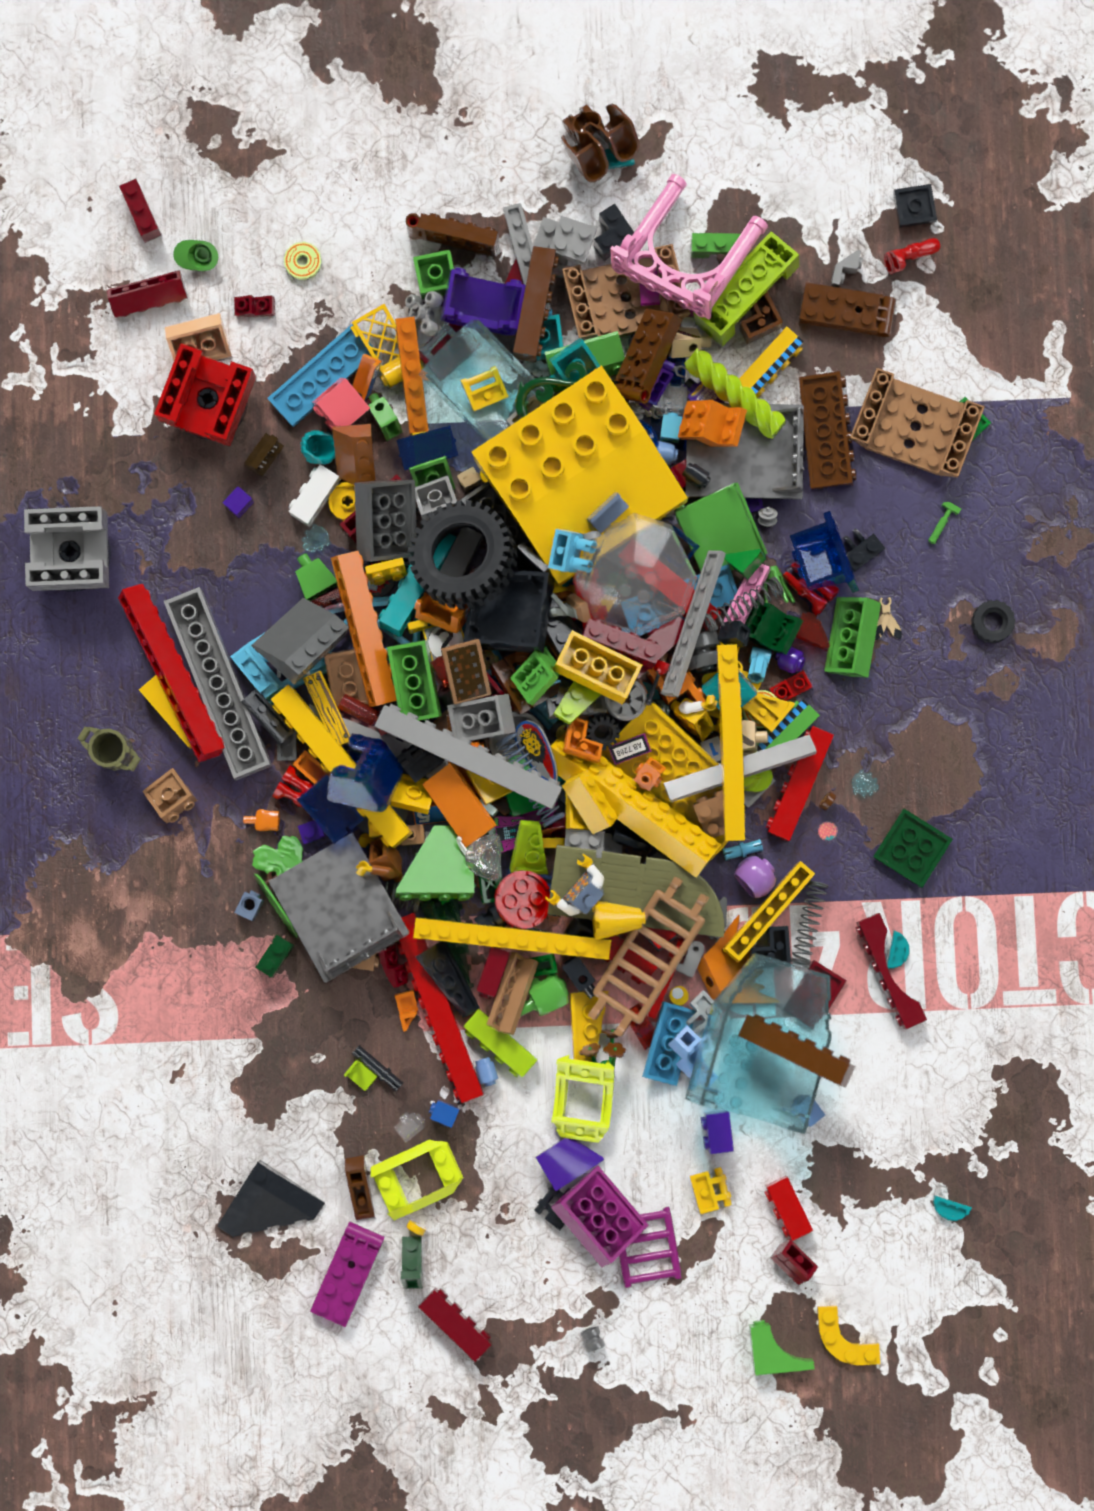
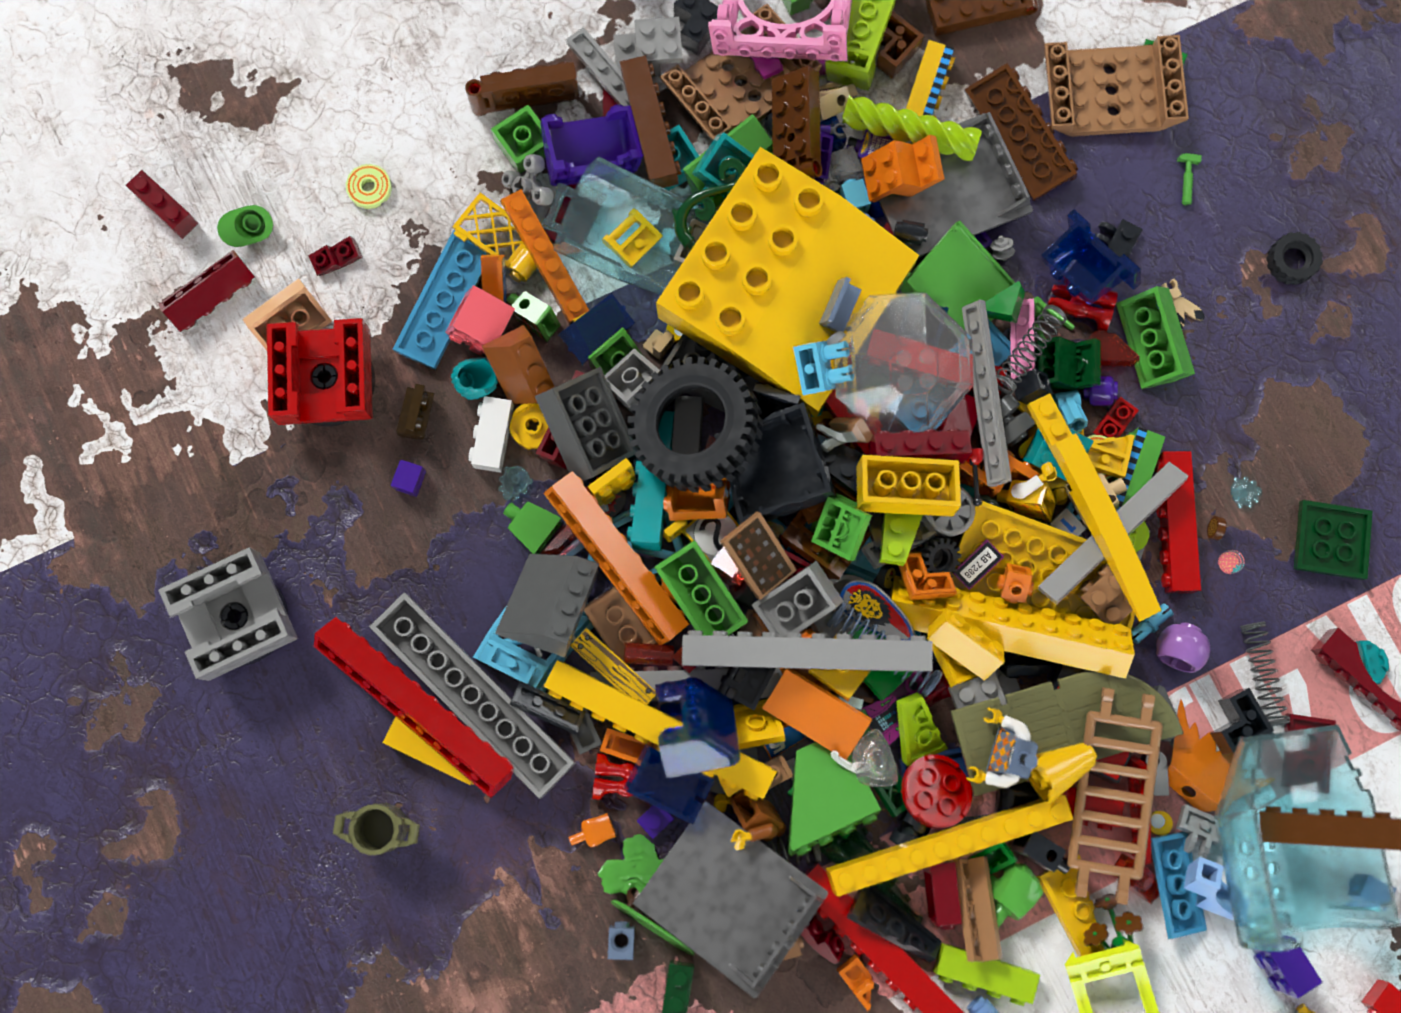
camera: 30 degrees left, 5 degrees down
medium nougat plate [142,768,197,823] -> none
yellow beam [543,838,565,848] -> none
yellow brick [722,861,815,962] -> none

